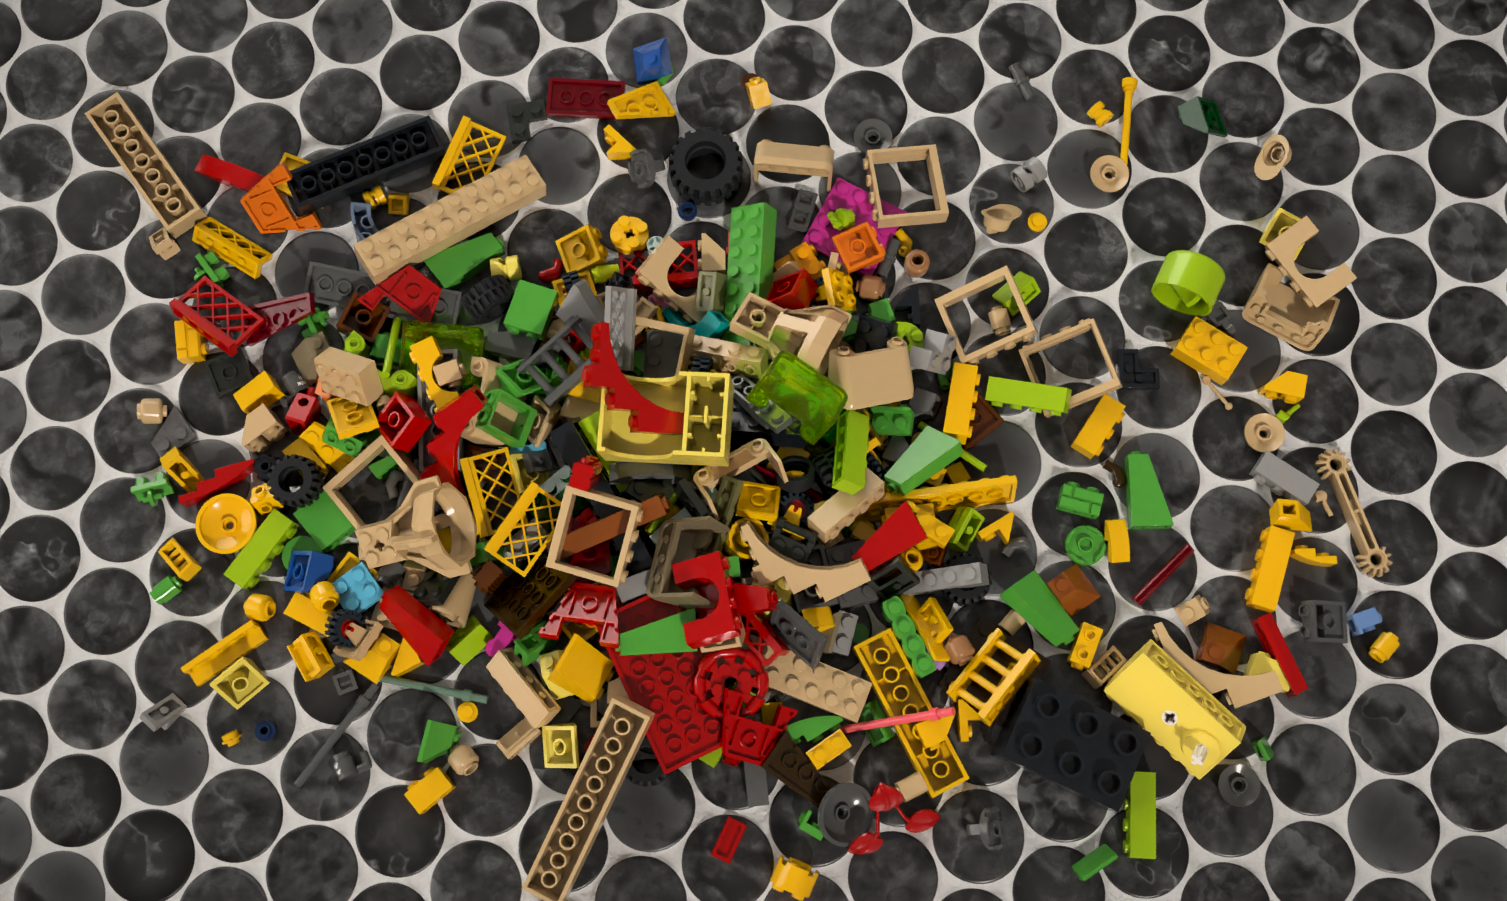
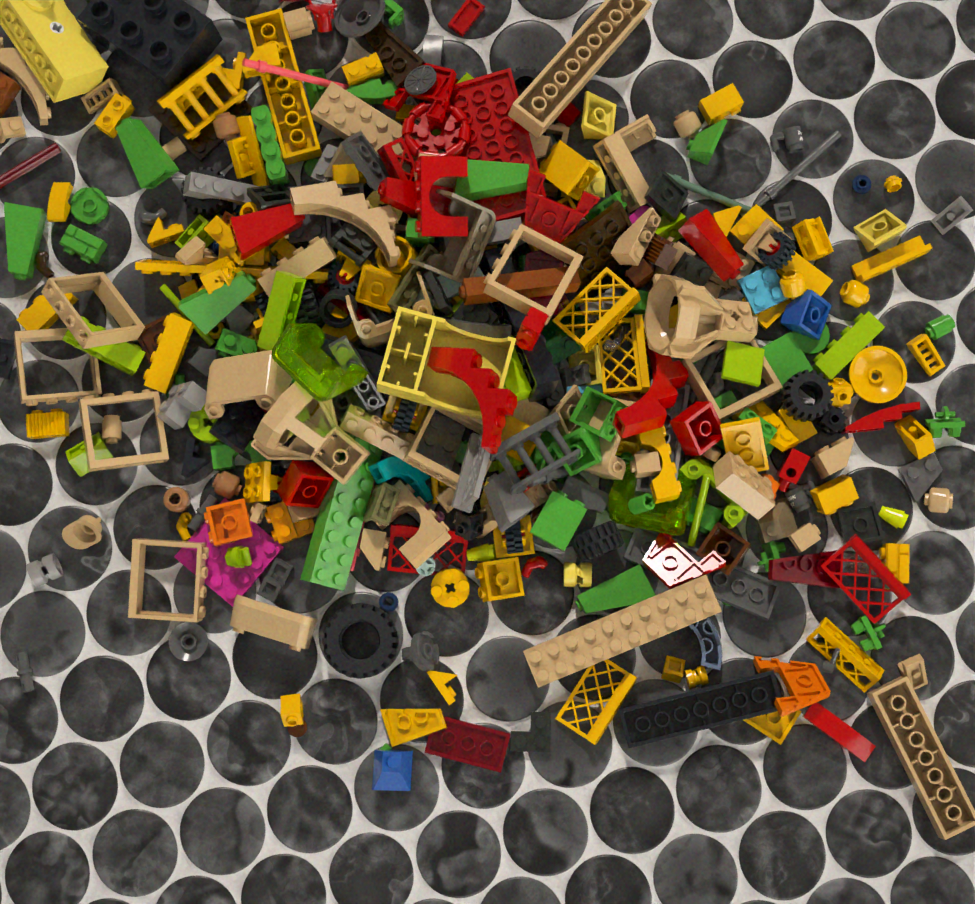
camera: 170 degrees left, 5 degrees up
yellow plate [457,702,478,723] -> none
yellow plate [1027,213,1047,232] -> none
dark orange slope [1046,563,1101,618] -> none
none -> yellow brick [26,408,70,439]
none -> tan window [41,272,145,349]
none -> tan slope [175,236,219,265]
none -> yellow hinge [200,256,237,294]
none -> dark grey wheel [404,65,437,95]
none -> arm [604,325,626,352]
none -> tan slope [611,207,661,266]
none -> bright green piece [628,493,655,515]
none -> reddish brown brick [643,233,678,270]
none -> pearl dark grey plate [644,169,689,222]
none -> lime tile [721,341,765,387]
none -> tan slope [788,523,821,553]
none -> dark grey hand [822,648,840,673]
none -> neon yellow cone [878,506,909,529]

